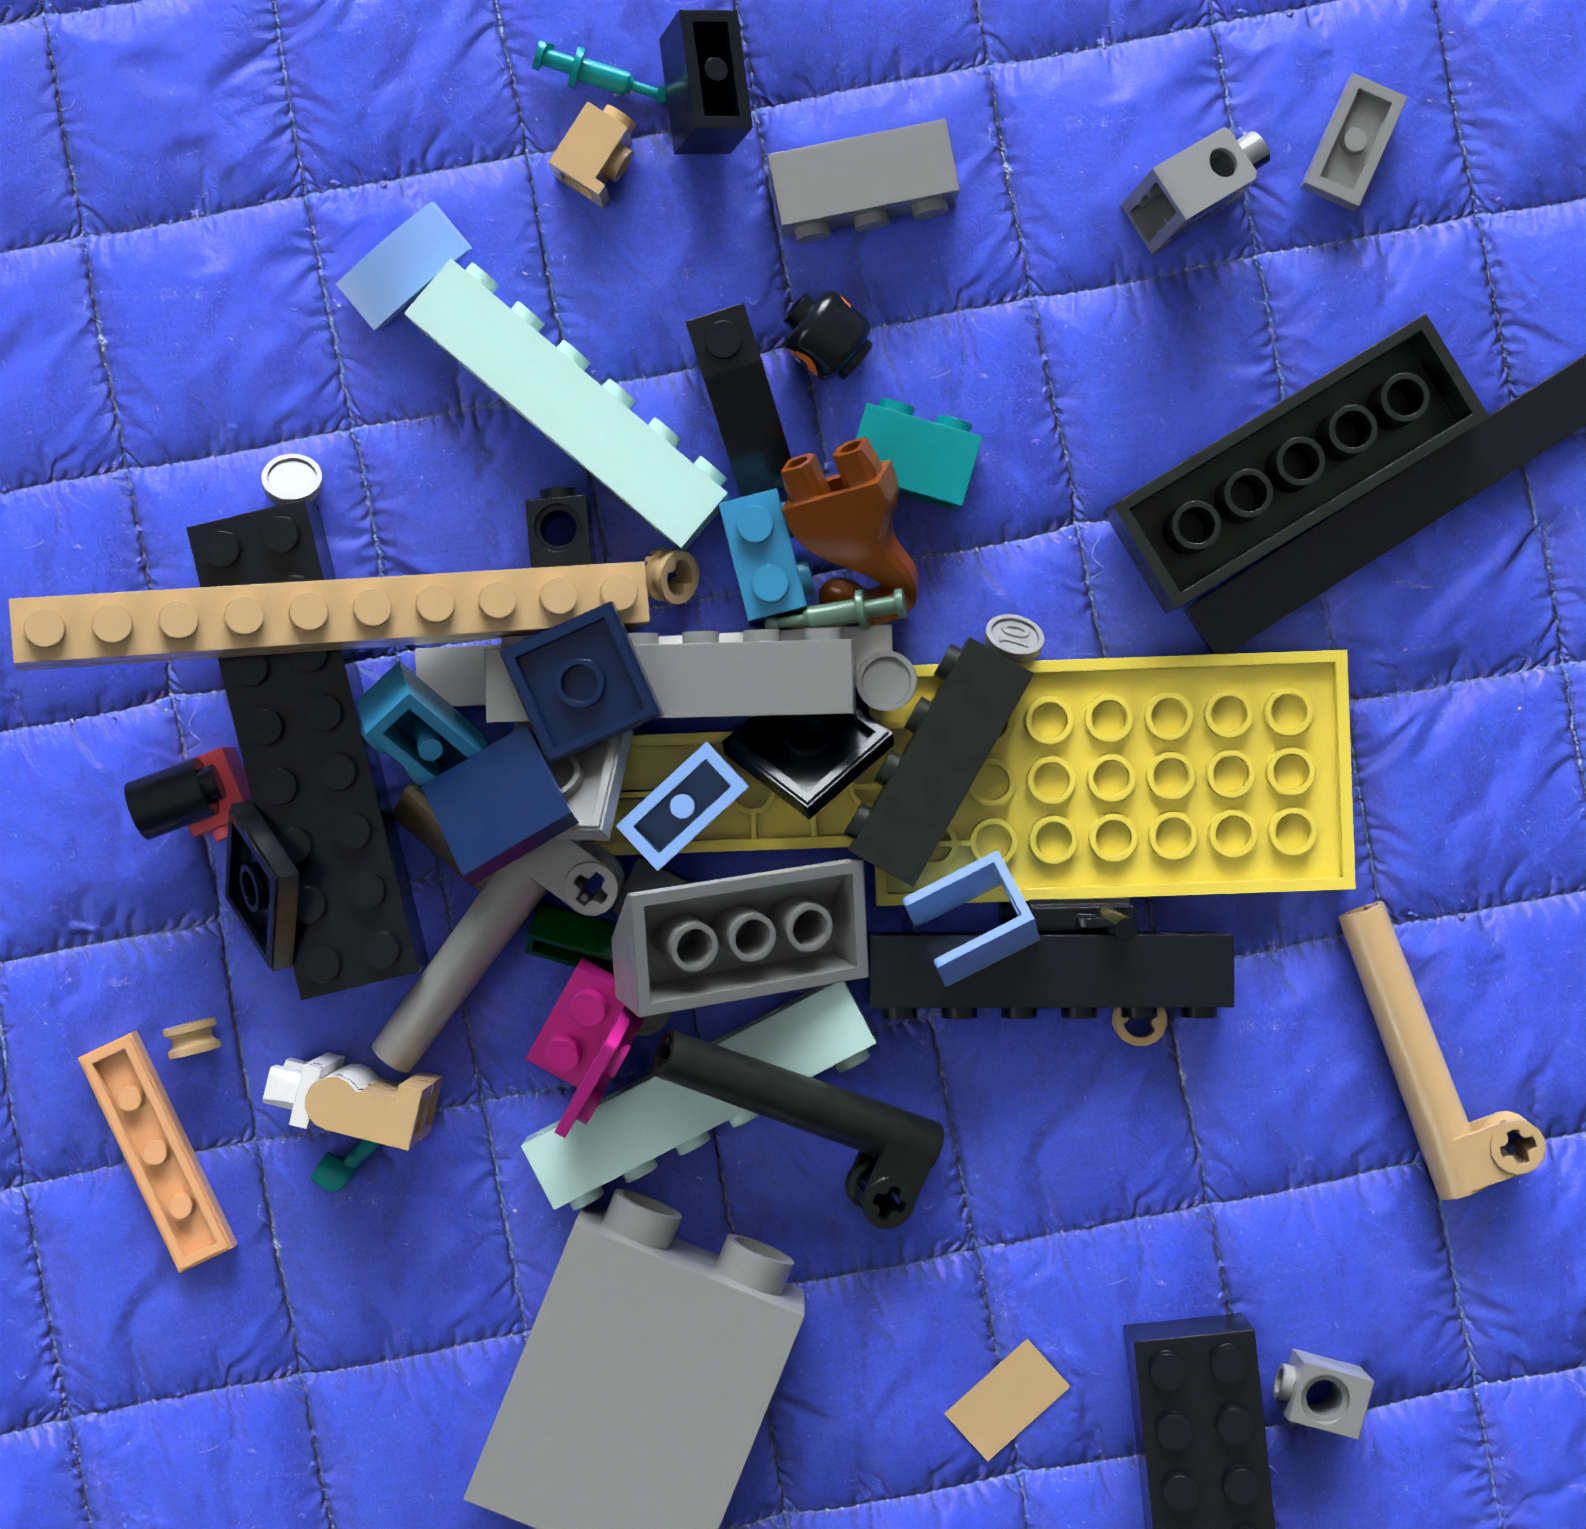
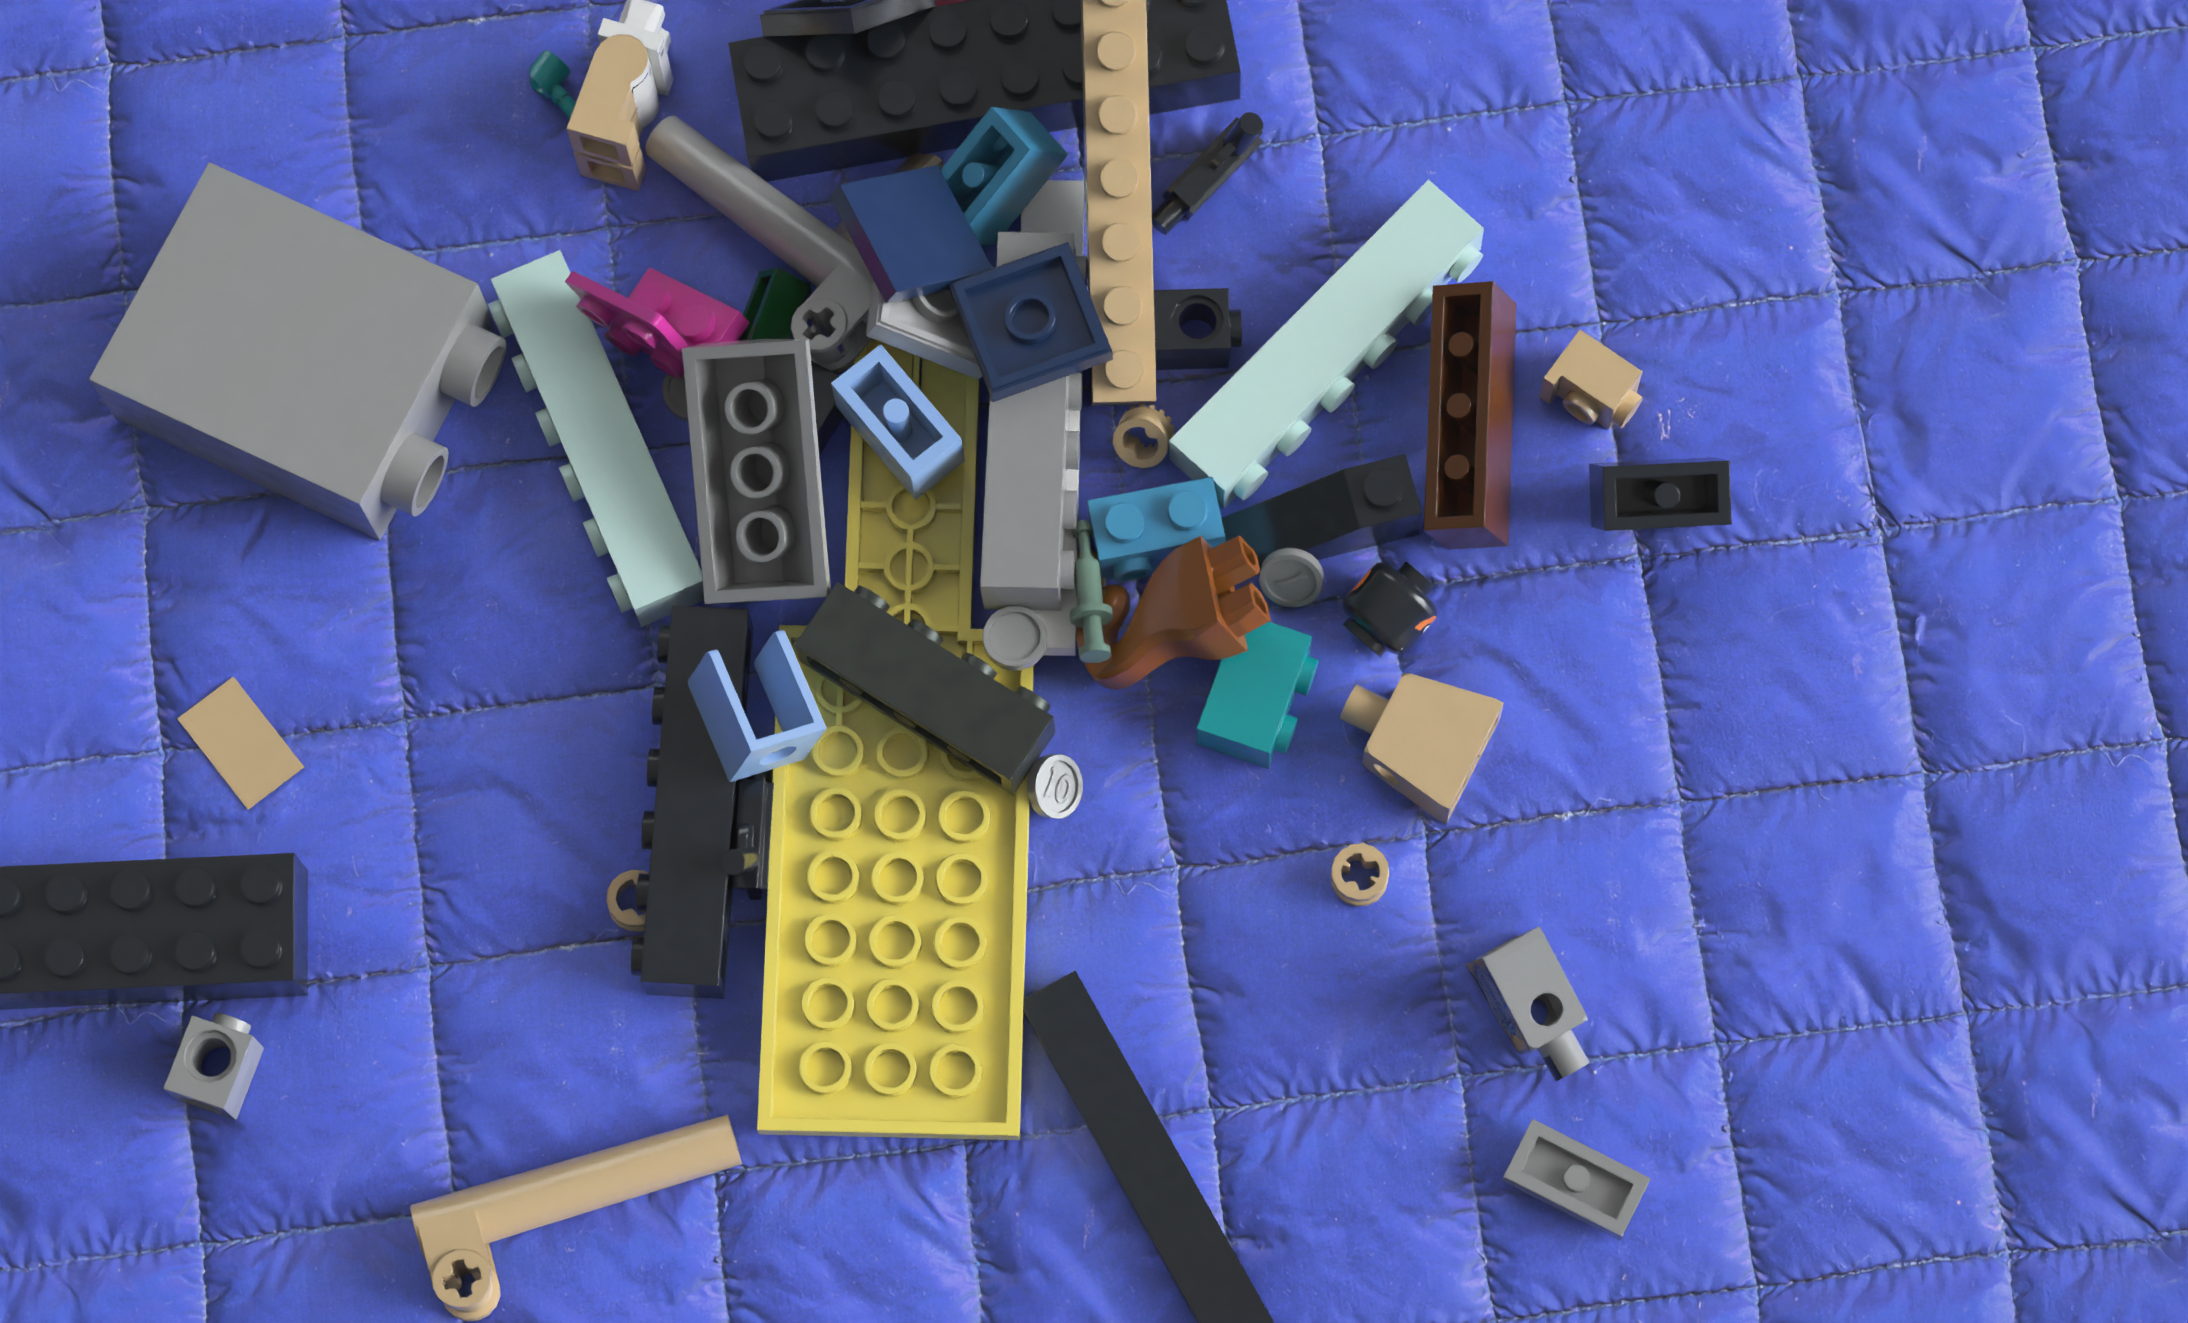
camera: 100 degrees right, 15 degrees down
piece [261,454,323,505] -> none
light blue slope [336,202,473,331] -> none
teal piece [532,40,667,104] -> none
pearl dark grey axle [652,1029,944,1229] -> none
black tile [722,706,894,820] -> none
light grey brick [768,119,960,243] -> none
pearl dark grey brick [1103,313,1490,614] -> none
none -> black piece [1152,112,1263,235]
none -> light grey piece [1259,548,1324,607]
none -> tan bush [1331,843,1389,907]
none -> tan torso [1340,673,1504,824]
none -> reddish brown brick [1424,281,1516,550]

